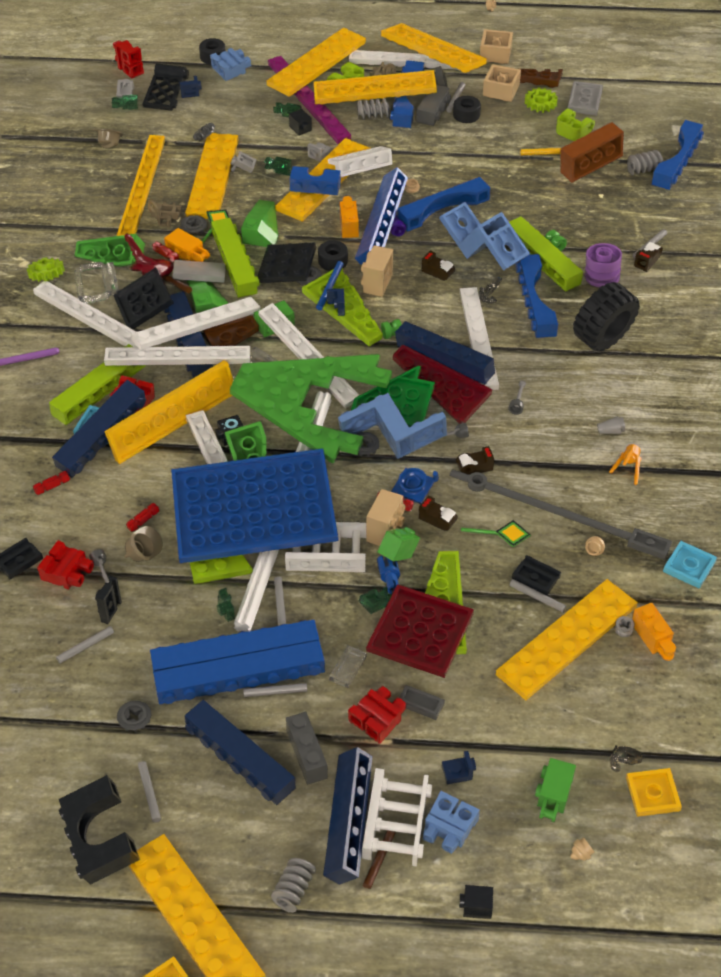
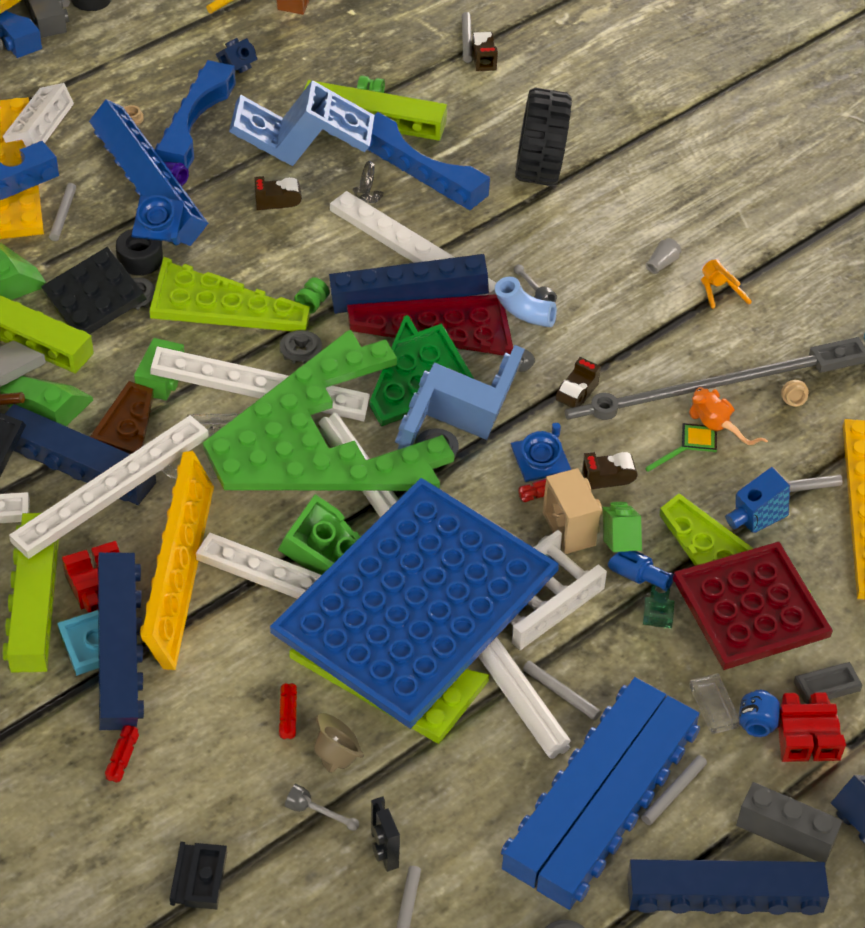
camera: 45 degrees left, 0 degrees up
red hips [37,540,94,590] -> none
white plate [131,297,260,350] -> none
black brick [215,415,244,446] -> none
clear green plate [216,587,235,622] -> none
blue bar [316,261,344,310] -> none
dark blue bracket [327,288,345,316] -> none
light orange brick [340,196,359,238] -> none
tan brick [361,245,393,297] -> none
black plate [512,555,561,596] -> none
medium lavender wheel [585,243,622,287] -> none
none -> light grey bar [49,183,76,241]
none -> blue hat [132,195,185,246]
none -> dark blue brick [216,38,258,73]
none -> dark grey gear [280,330,322,364]
none -> light blue cylinder [495,277,557,327]
none -> orange animal [689,387,768,445]
none -> blue torso [725,467,790,533]
none -> blue head [739,690,780,737]

